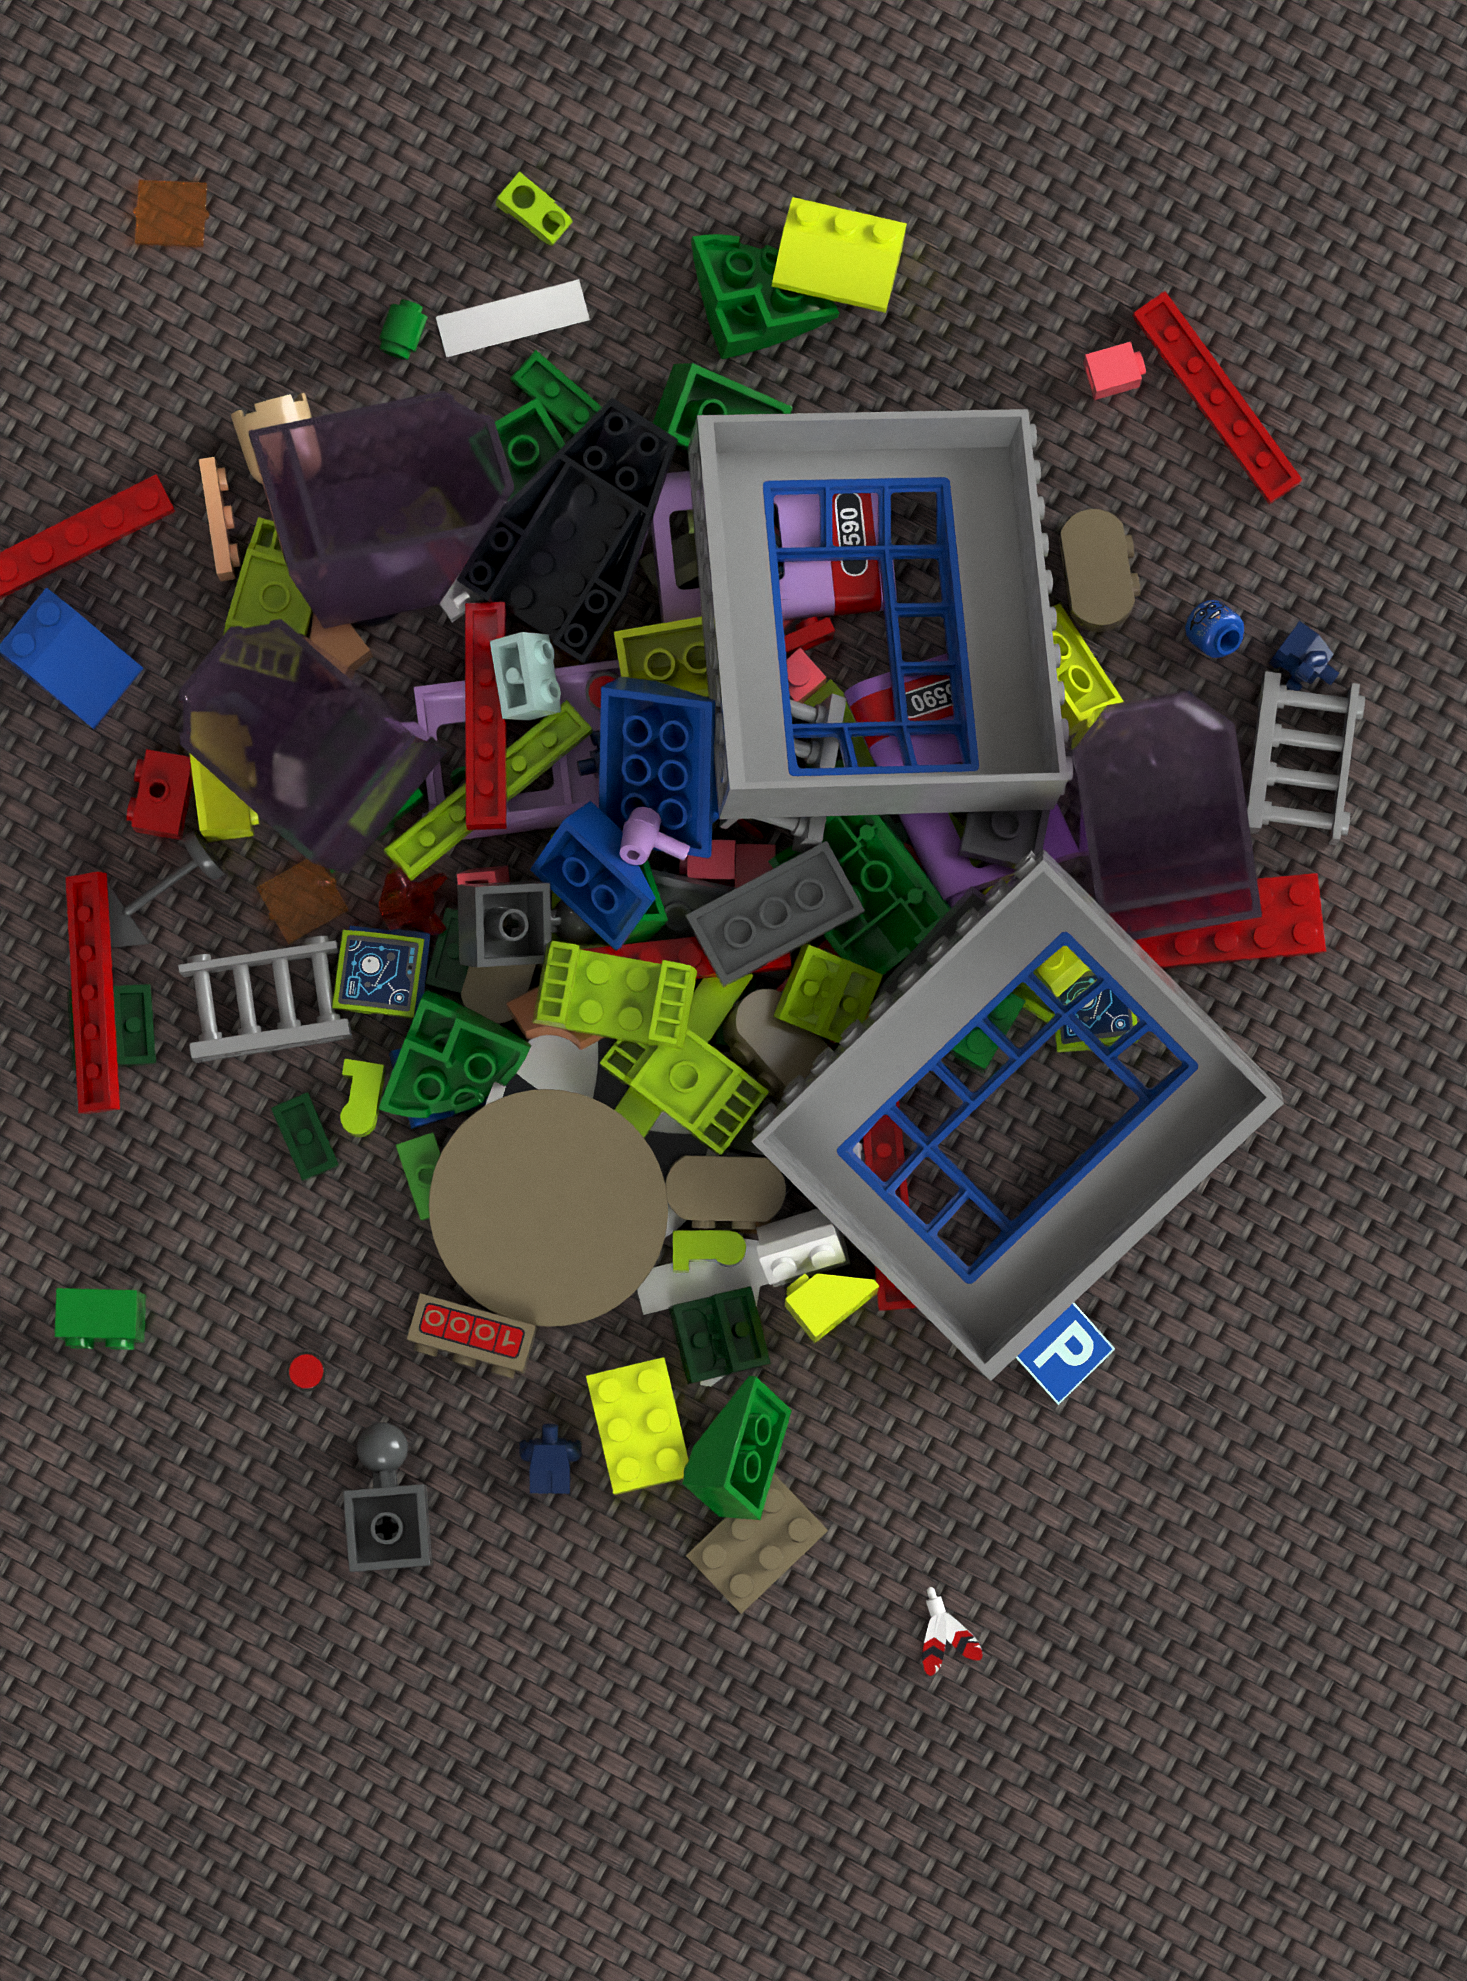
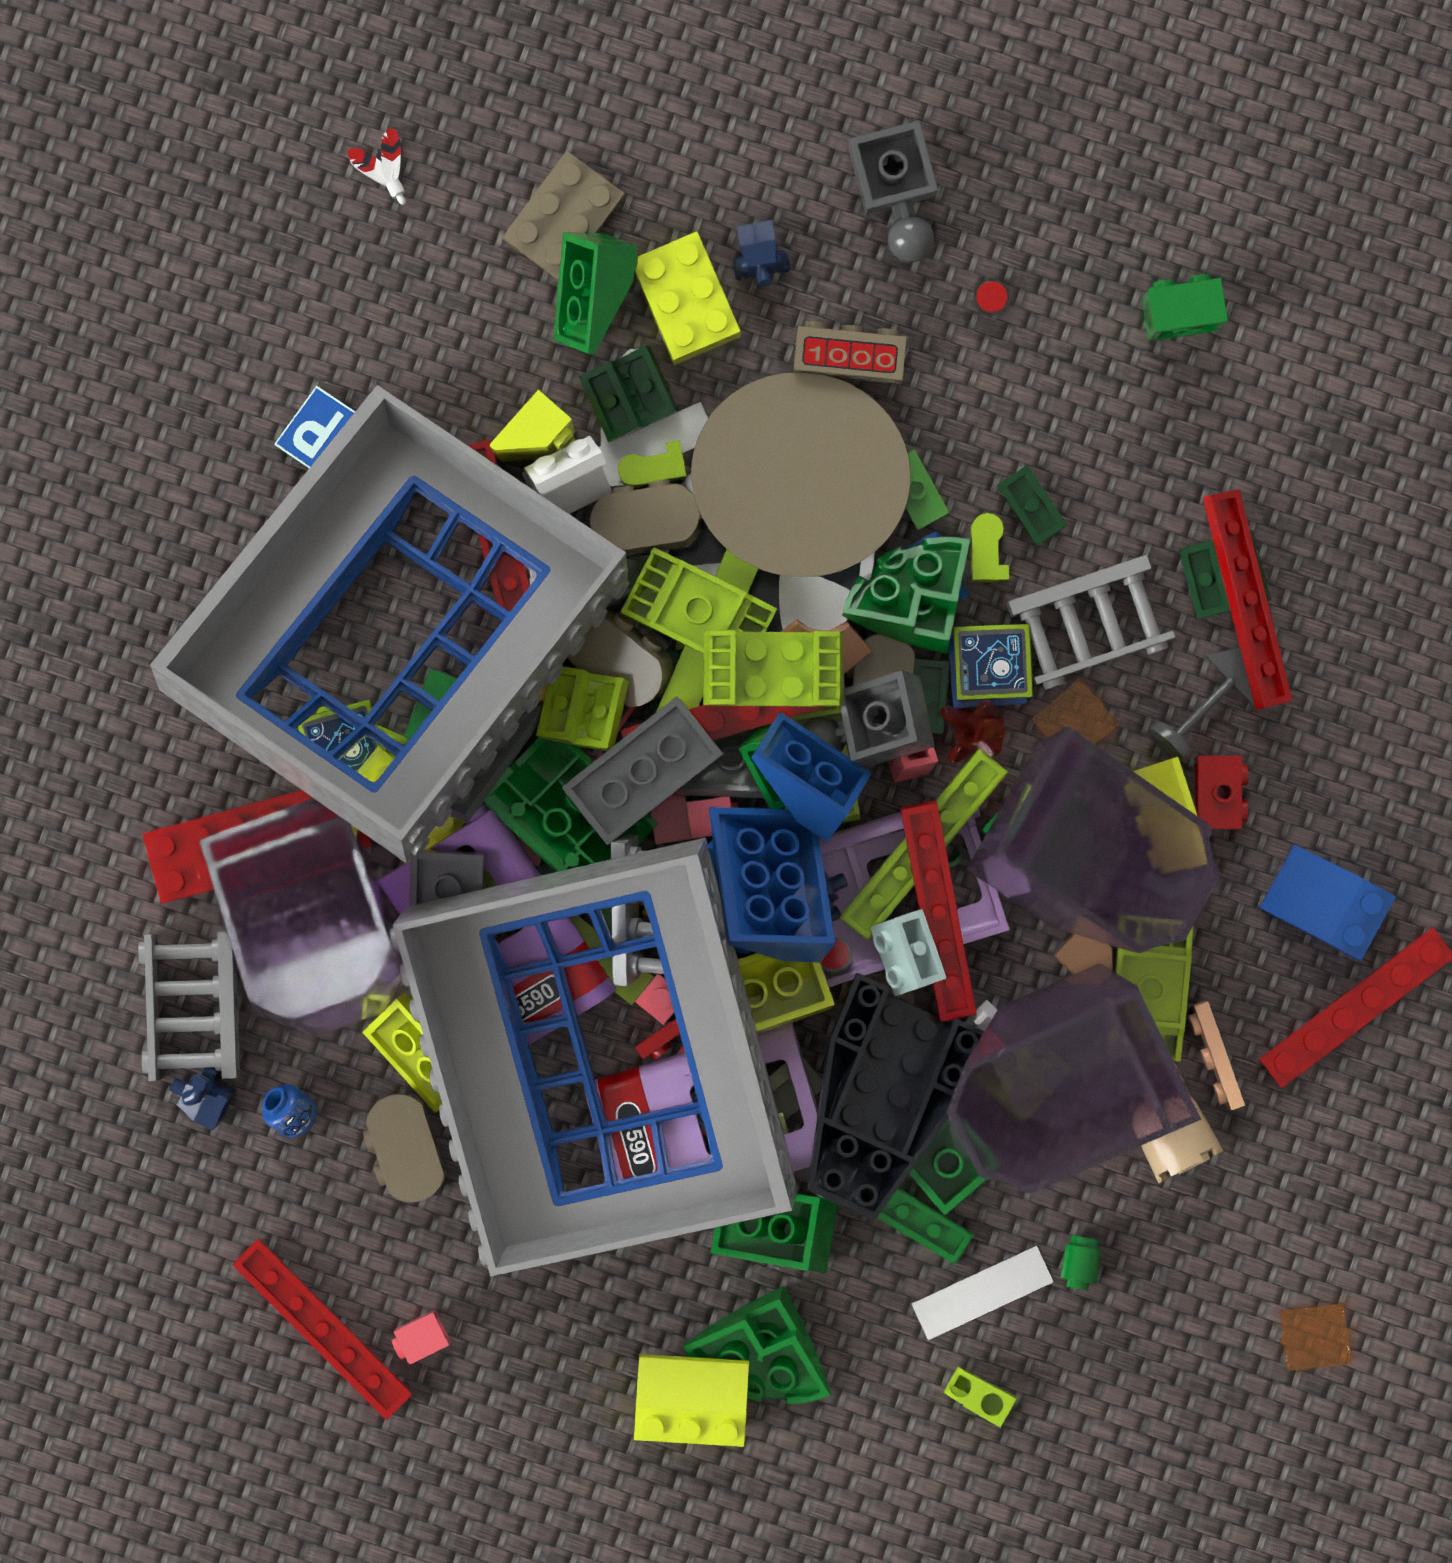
camera: 170 degrees right, 5 degrees up
lavender piece [619,807,690,865] -> none

